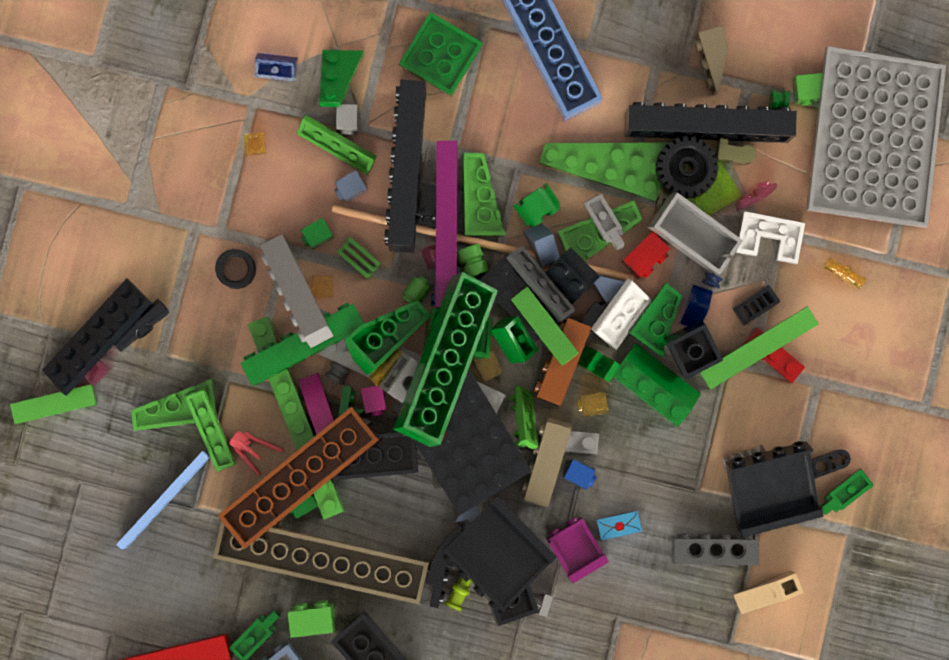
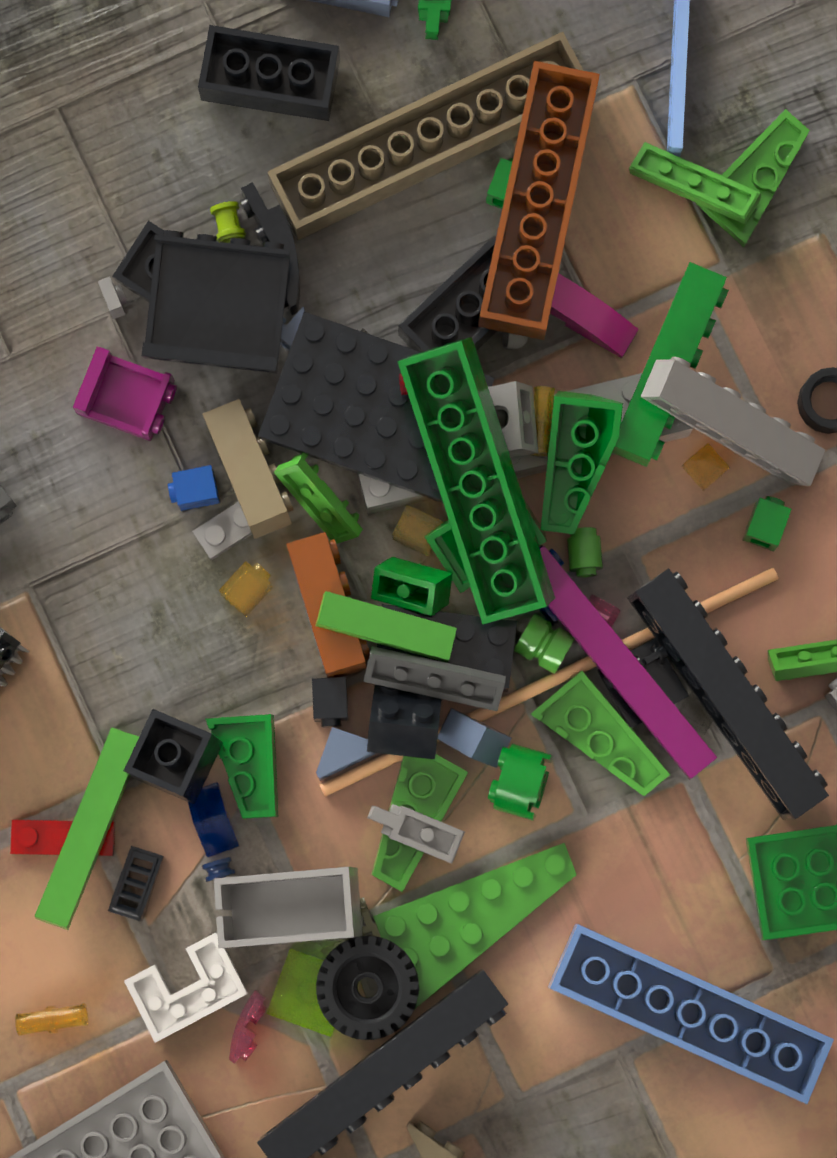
camera: 145 degrees right, 5 degrees down
coral plant [229,431,284,476] -> none
bright green brick [247,316,345,520] -> none
bright green brick [288,599,336,638] -> none
dark grey wheel [325,361,350,385] -> none
sand blue brick [334,170,368,203] -> none
bright green tile [337,237,381,279] -> none
green slope [338,385,365,417] -> none
dark pink brick [361,385,387,417] -> none
green slope [577,346,620,382] -> none
white tile [591,279,652,350] -> none
dark azure tile [596,511,642,540] -> none
green slope [612,343,701,427] -> none
red brick [622,232,670,279] -> none
olive leg [716,138,757,165] -> none

